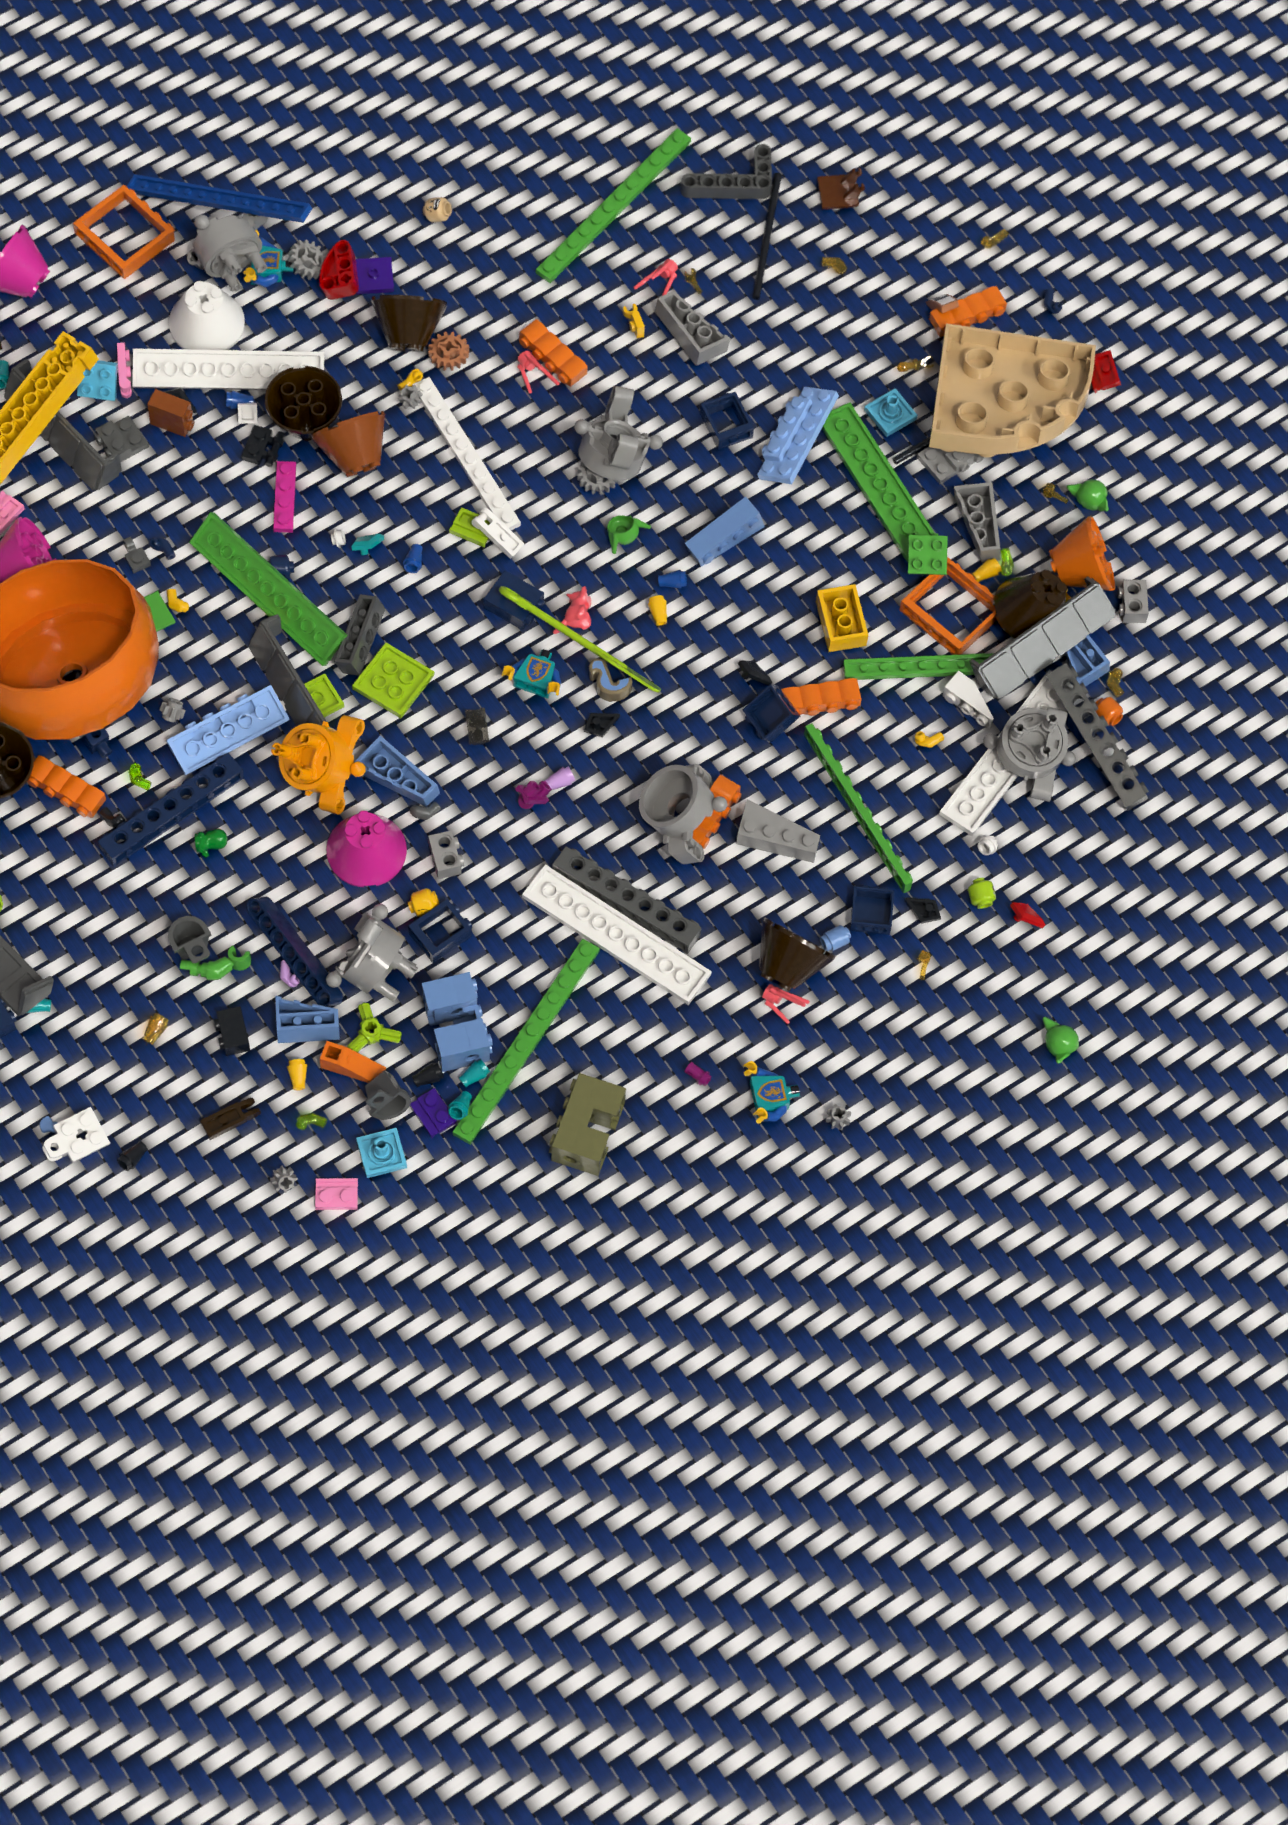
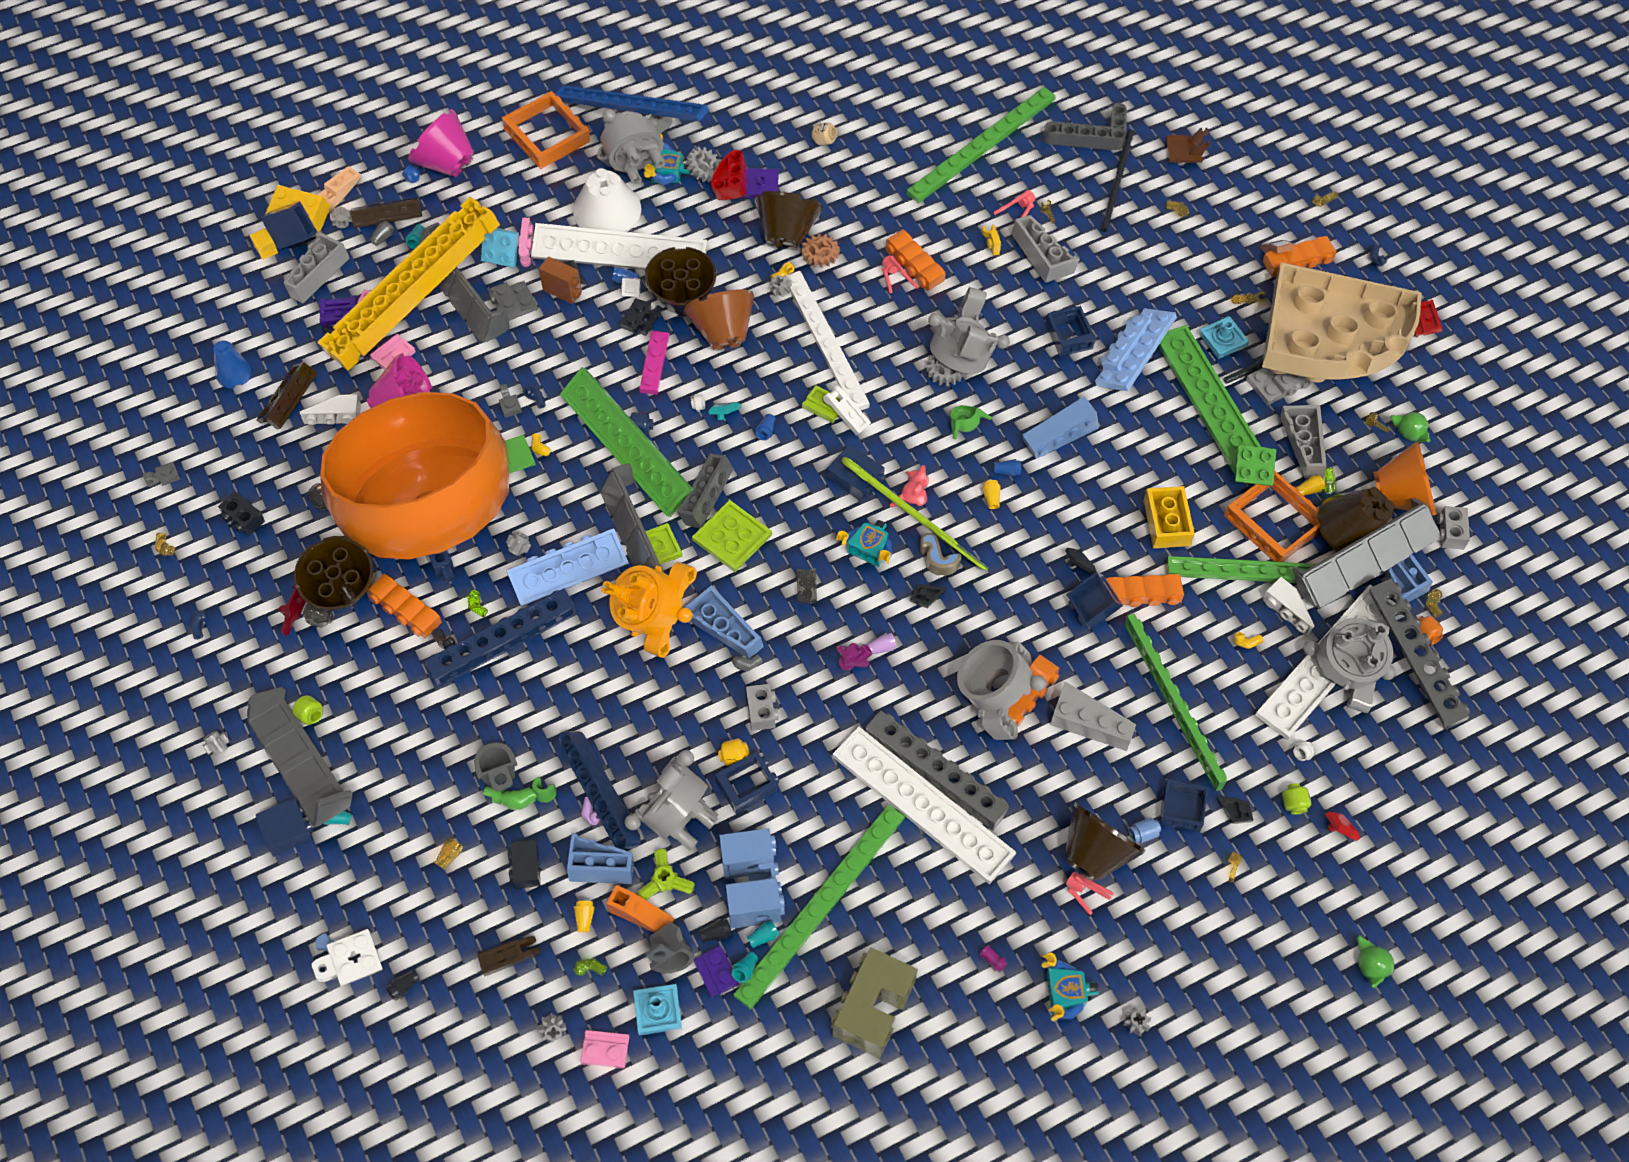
camera: 10 degrees right, 5 degrees down
green animal [194,829,228,857] -> none
dark pink cone [326,811,407,887] -> none

